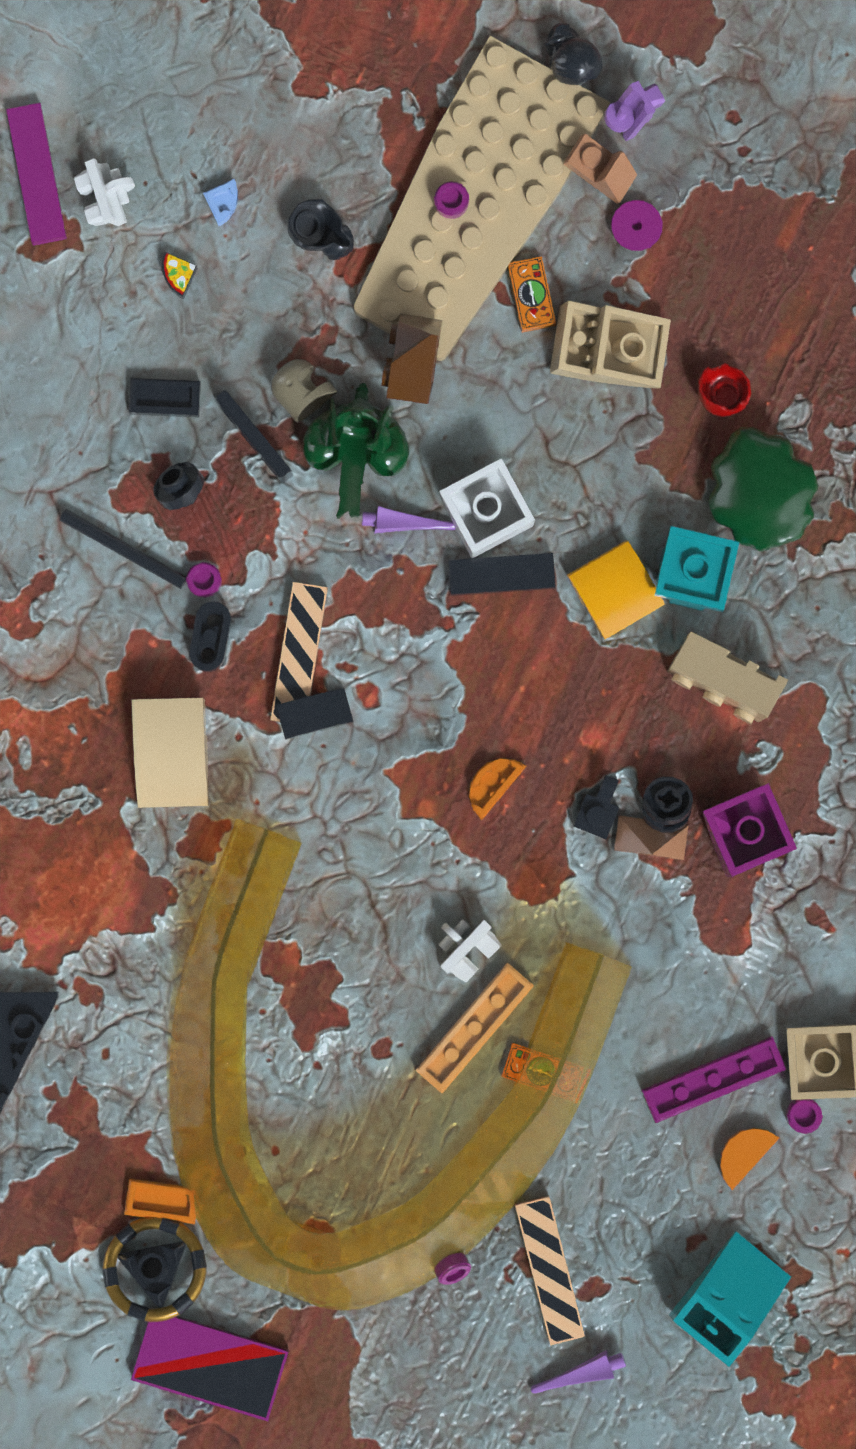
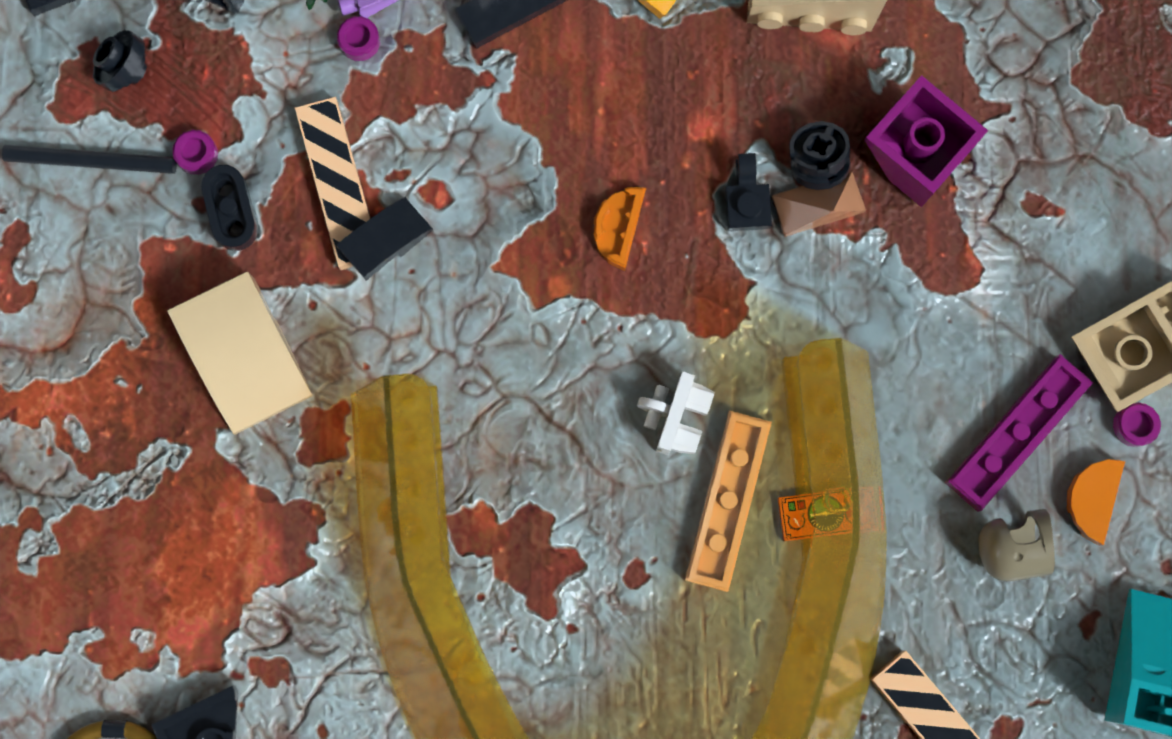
camera: 25 degrees left, 5 degrees down
none -> magenta tile [337,16,380,61]
none -> dark tan helmet [978,509,1055,582]

